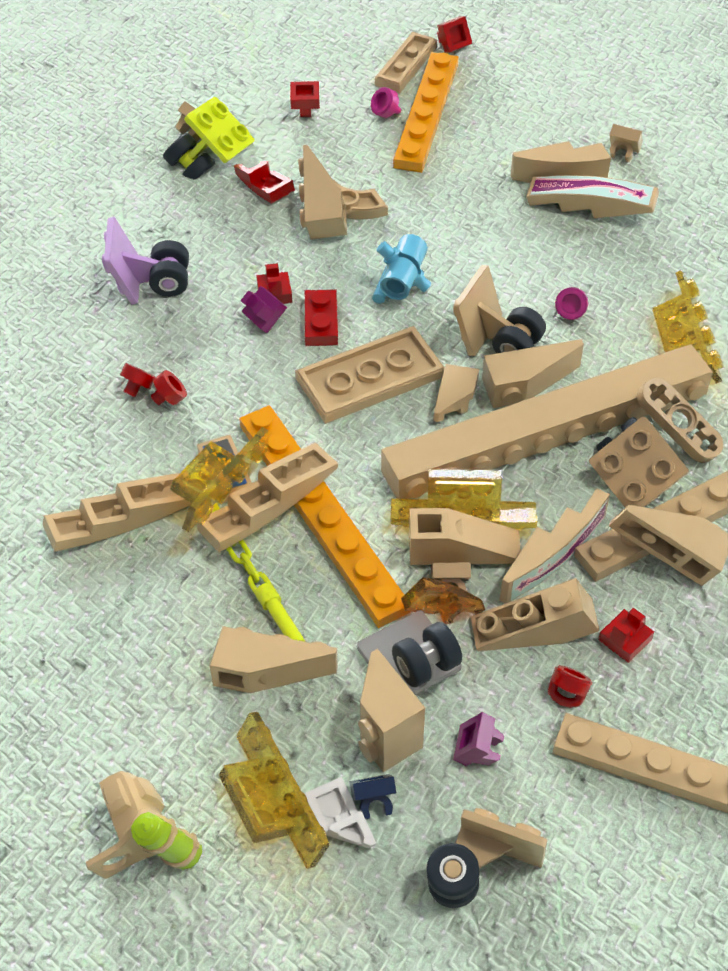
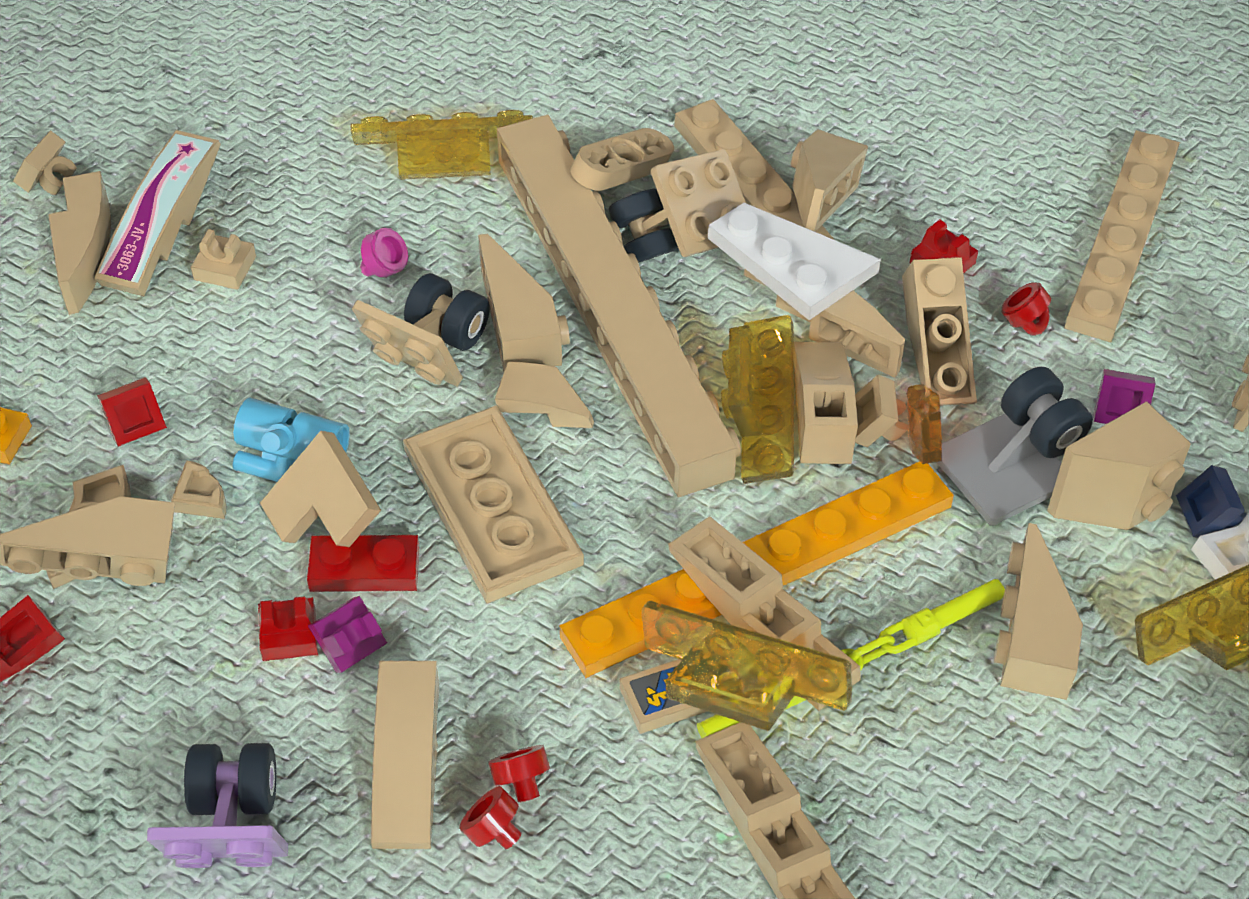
camera: 90 degrees left, 0 degrees up
none -> red tile [97,377,167,447]
none -> tan tile [171,460,227,519]
none -> tan tile [191,229,256,290]
none -> tan tile [260,431,381,547]
none -> tan slope [371,661,439,849]
none -> white wing [708,203,881,320]

